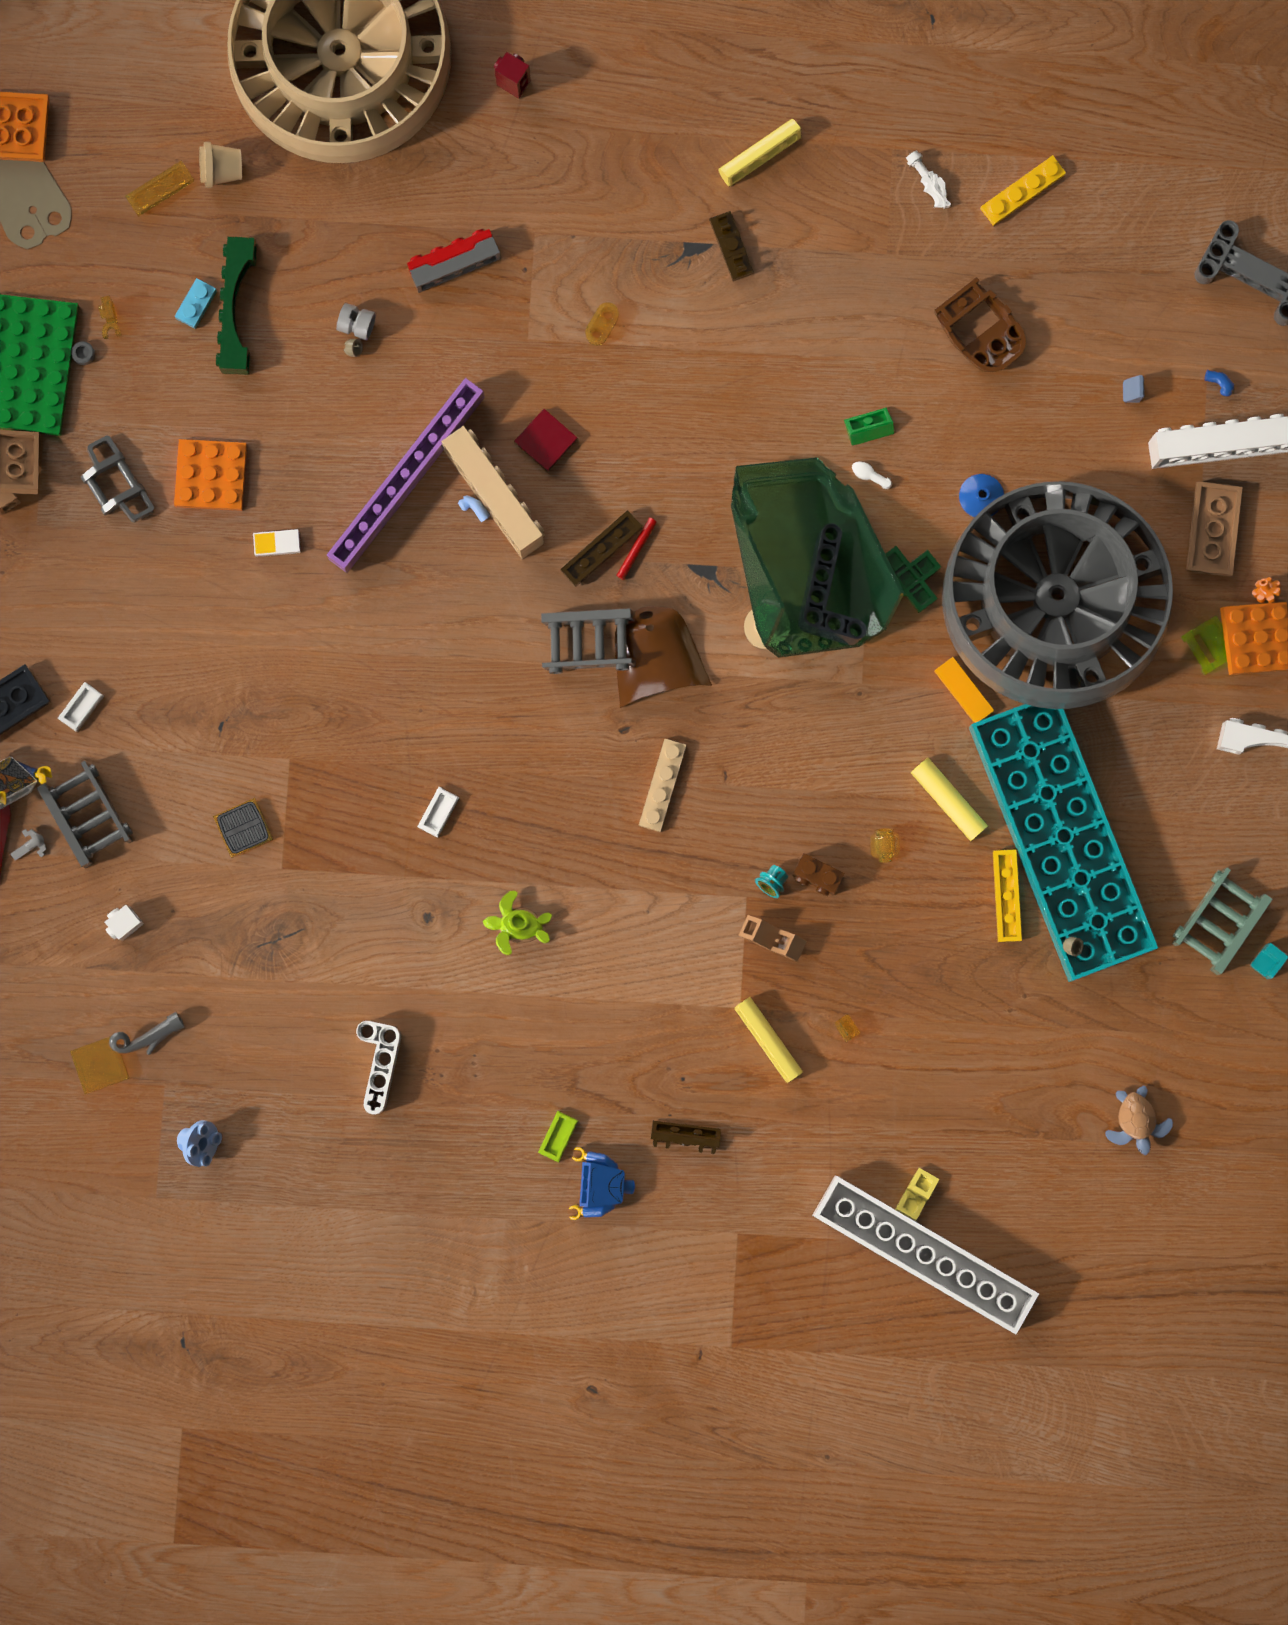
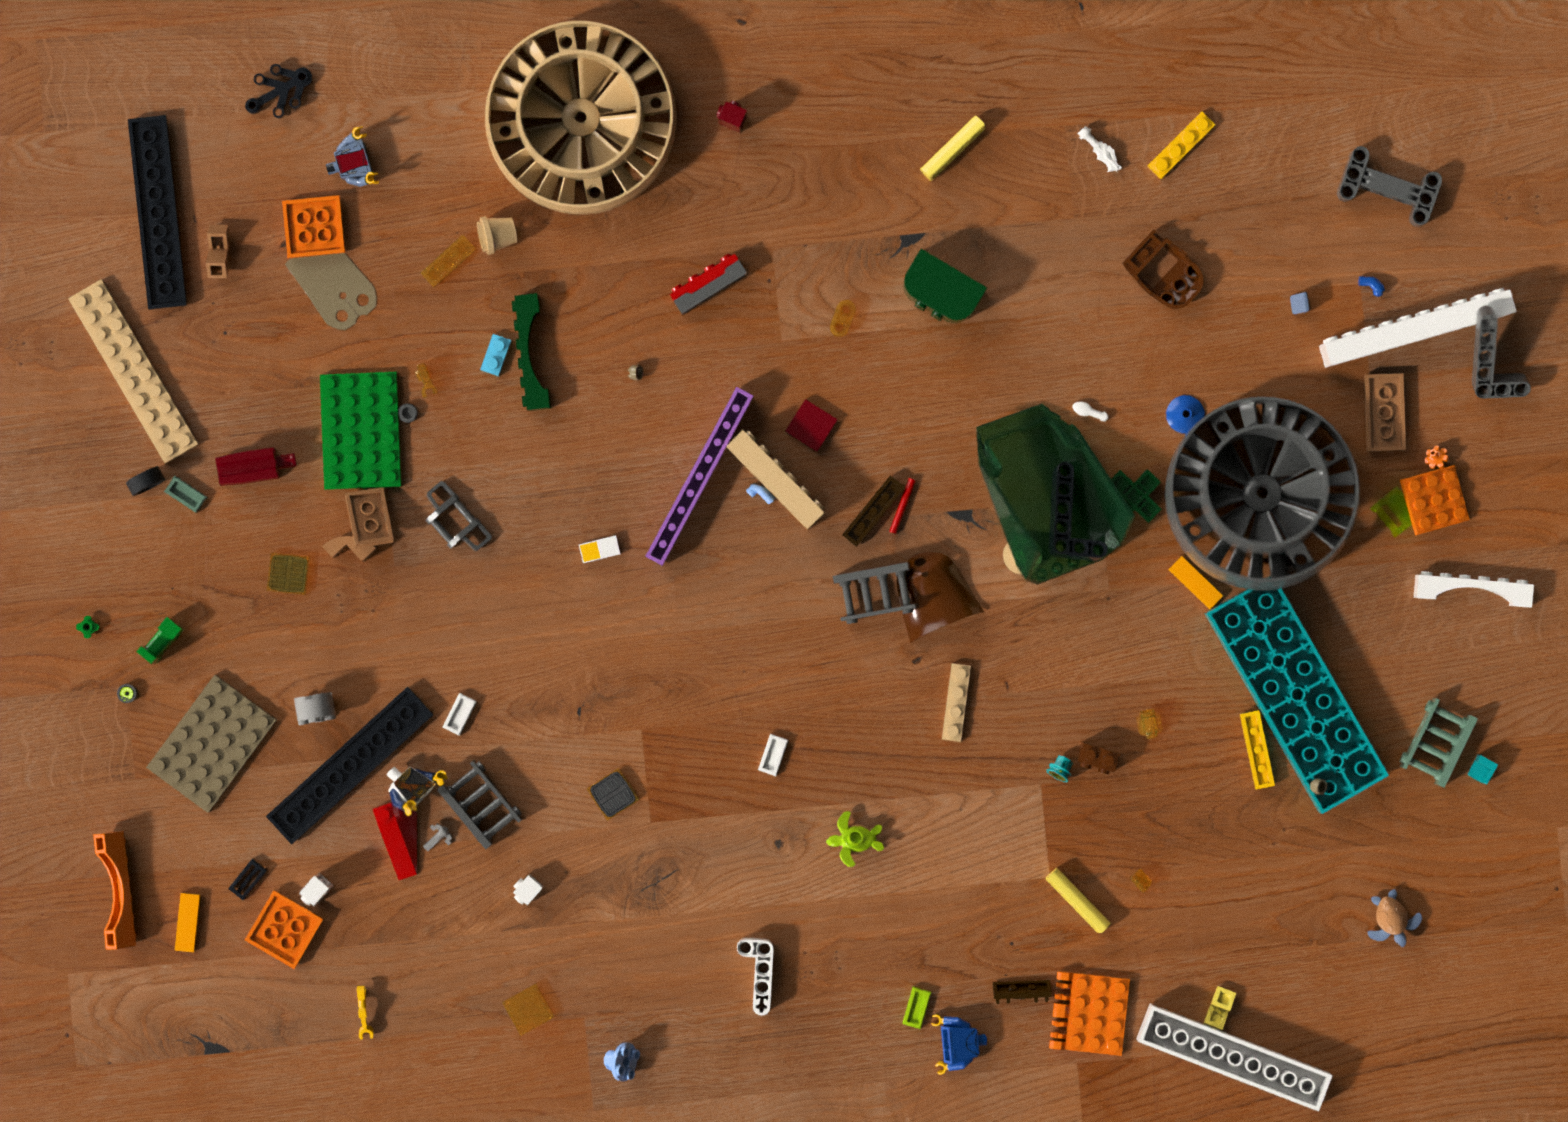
camera: 10 degrees left, 5 degrees up
dark grey plant [109,1012,185,1055] -> none
orange plate [174,439,247,511] -> none
light grey wheel [336,303,376,340] -> none
dark brown plate [709,211,754,281] -> none
medium nougat brick [738,915,807,962] -> none
green slope [844,407,894,446] -> none
light yellow brick [911,758,988,841] -> none
none -> torso [326,126,379,187]
none -> dark green brick [903,249,987,323]
none -> orange hinge [1049,971,1130,1056]

